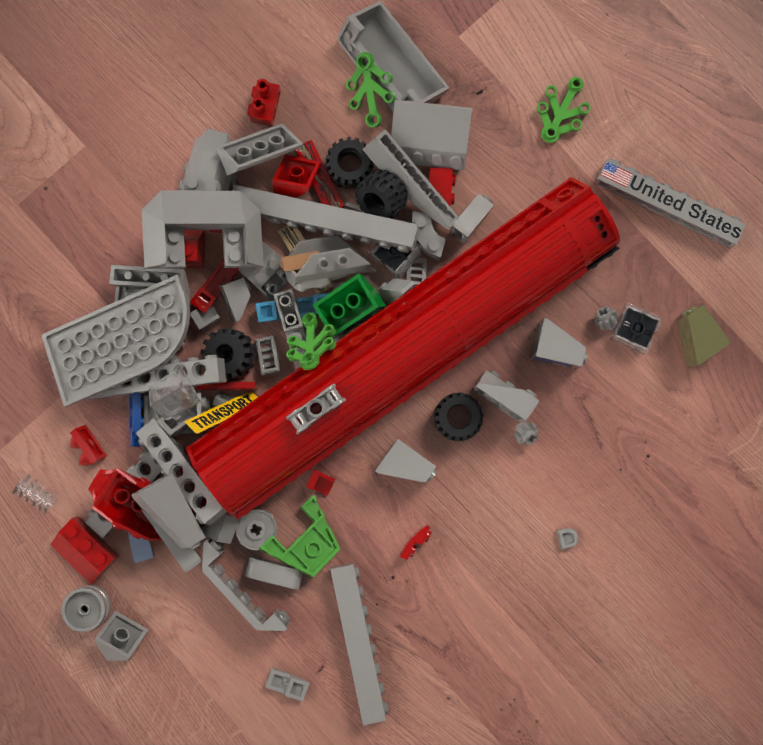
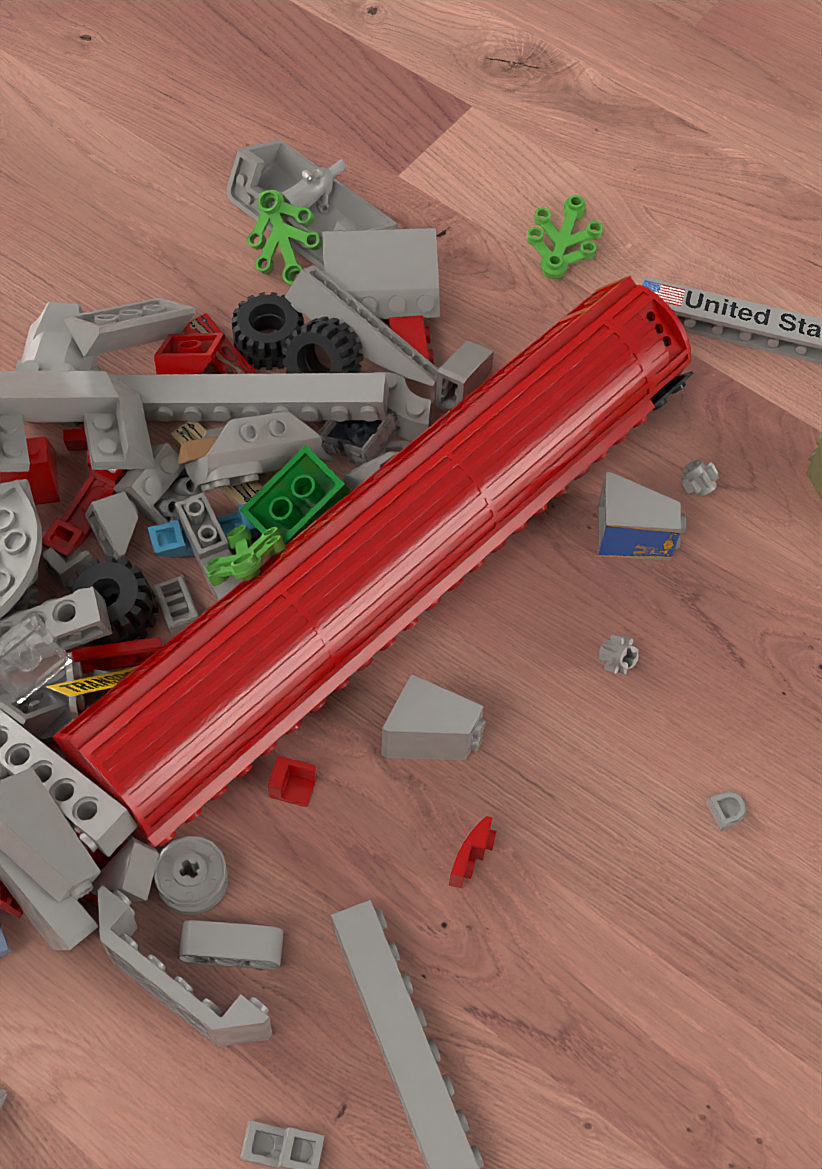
camera: 10 degrees left, 25 degrees down
red brick [247,79,281,127] -> none
bright green wing [259,494,340,577] -> none
light grey piece [286,383,346,435] -> none
black tyre [434,392,484,441] -> none
light grey slope [472,370,539,422] -> none
piece [610,303,663,354] -> none
none -> light grey piece [281,159,347,214]

